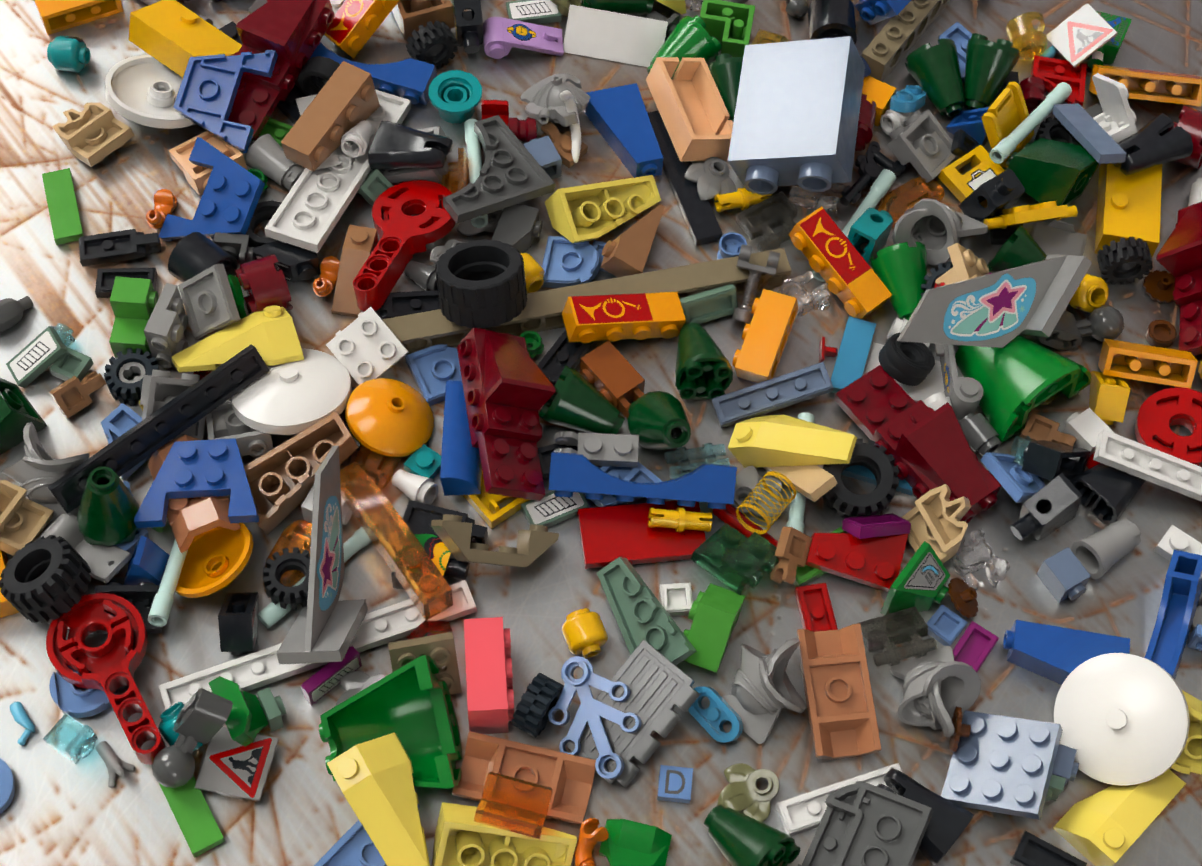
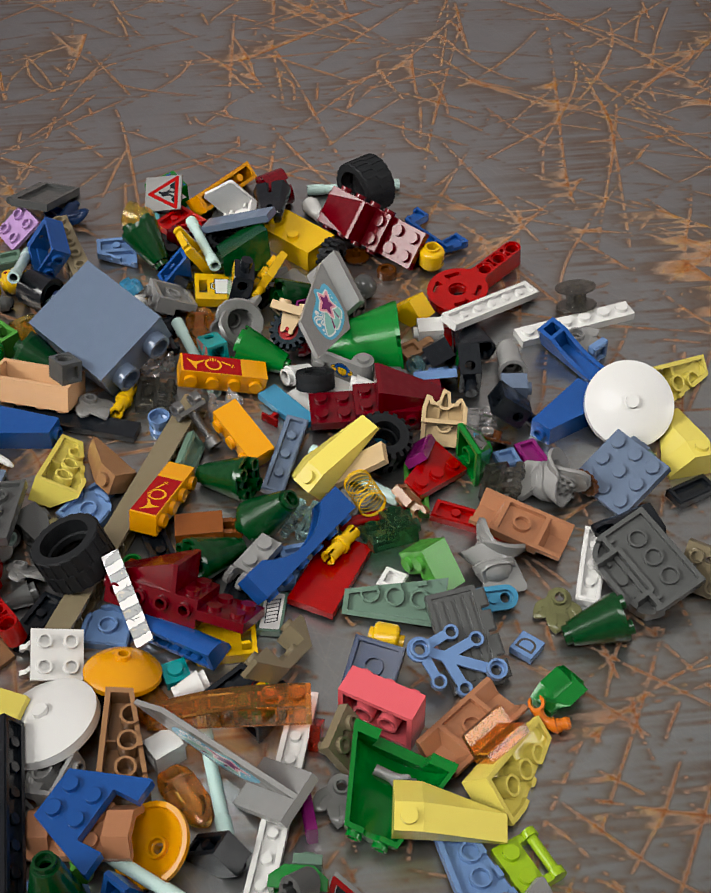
camera: 55 degrees left, 15 degrees down
black tyre [263,547,310,610] -> none
black bush [512,673,564,738] -> none
dark green cone [905,39,966,117] -> none
light orange brick [1098,338,1198,389] -> none
none -> dark grey brick [49,352,82,386]
none -> sticker [101,549,154,648]
none -> tile [341,634,406,683]
none -> light grey bar [373,764,417,787]
none -> black torso [487,380,536,429]

